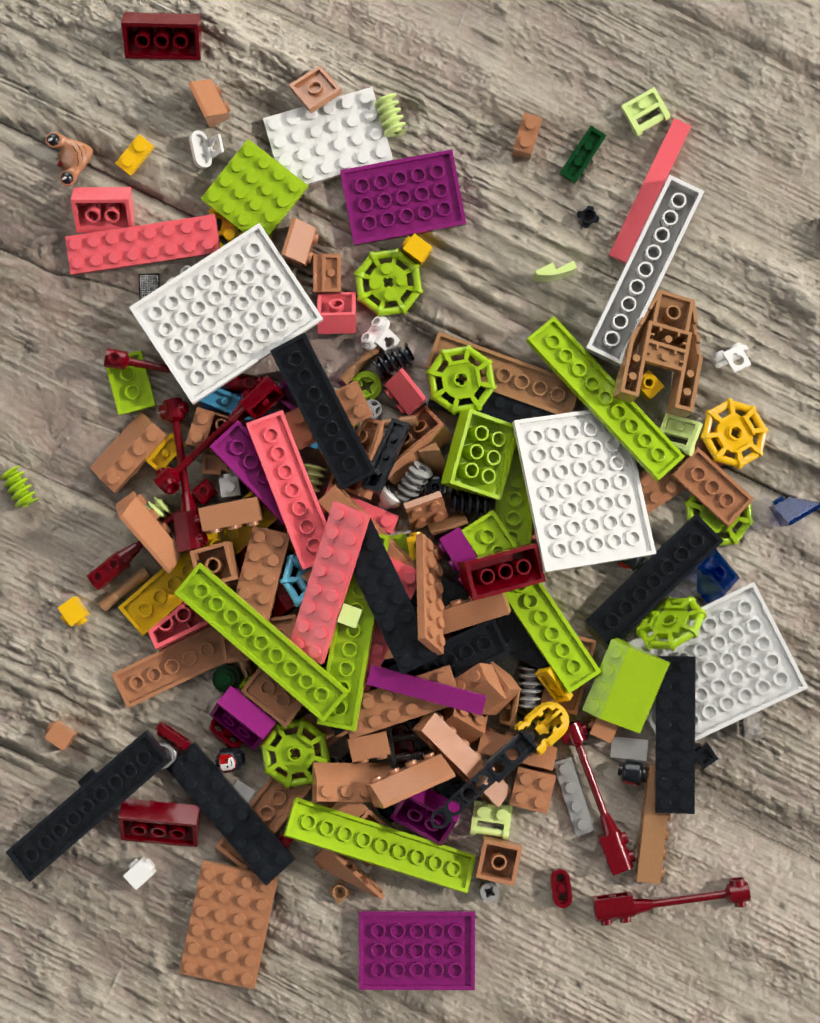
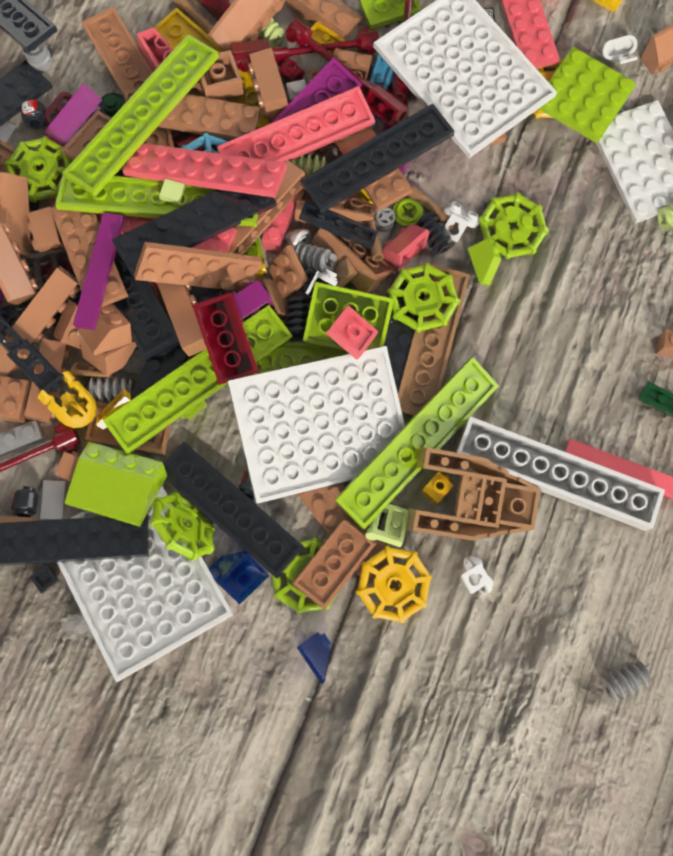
camera: 80 degrees right, 10 degrees down
dark red plate [155,721,191,751] -> none
slope [281,217,319,268] -> none
nougat plate [313,254,341,293] -> none
coral slope [317,292,357,335] -> none
magenta plate [340,149,466,246] -> none
yellow brick [402,233,433,265] -> none
yellowish green slope [533,261,577,282] -> none
black plate [577,206,599,228] -> none
none -> white bracket [306,268,338,294]
none -> coral plate [326,305,378,360]
none -> lime slope [468,238,501,286]

